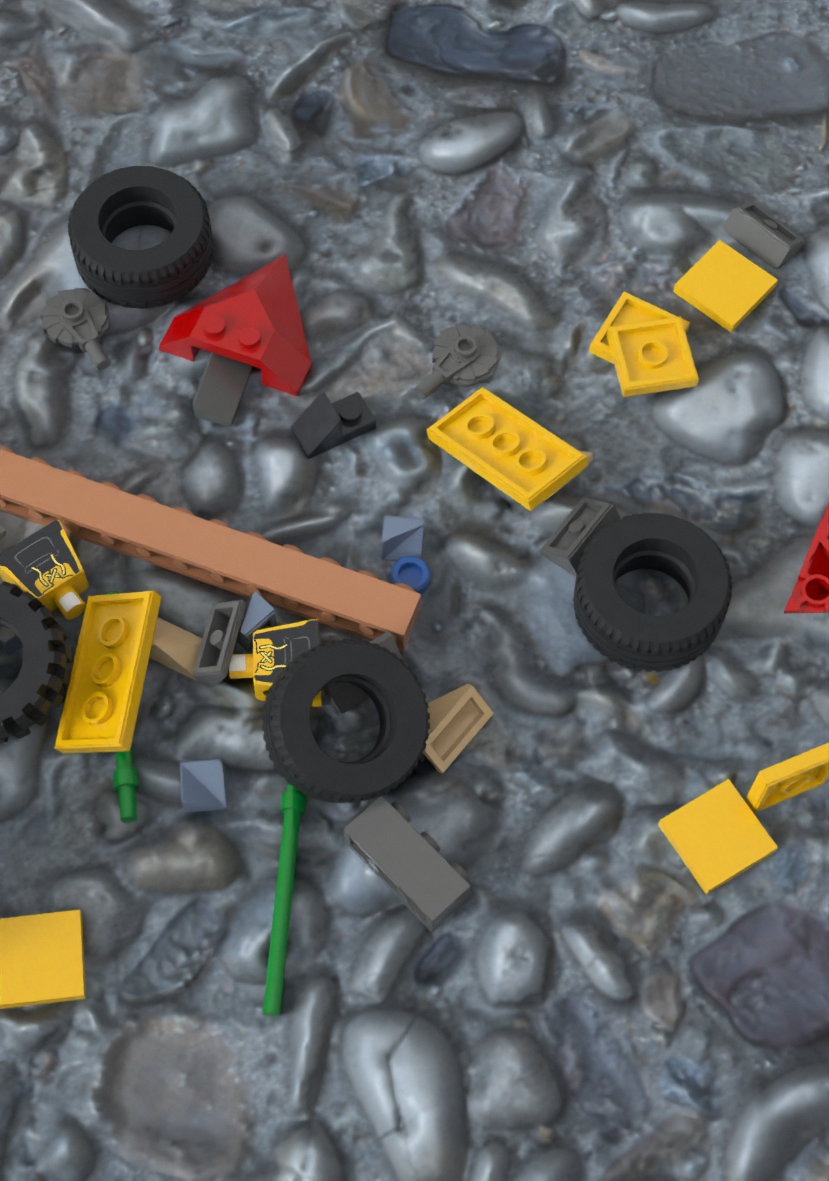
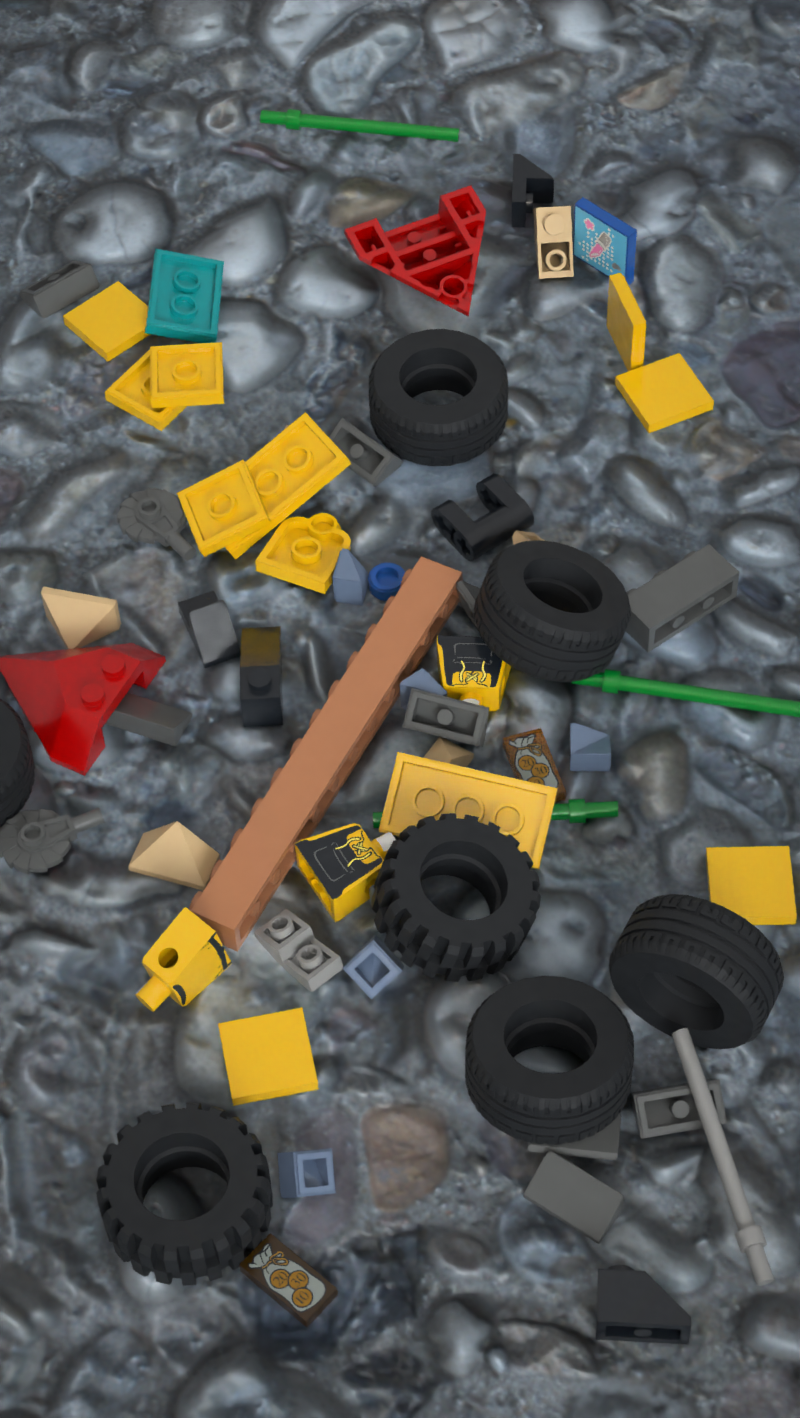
camera: 80 degrees left, 10 degrees down
none -> tan slope [41,587,121,649]
none -> tan slope [128,821,220,891]
none -> teal tile [145,248,224,343]
none -> yellow tile [177,460,271,557]
none -> black slope [240,626,283,727]
none -> yellow plate [255,513,351,594]
none -> black connector [431,473,534,562]
none -> tile [503,728,566,802]

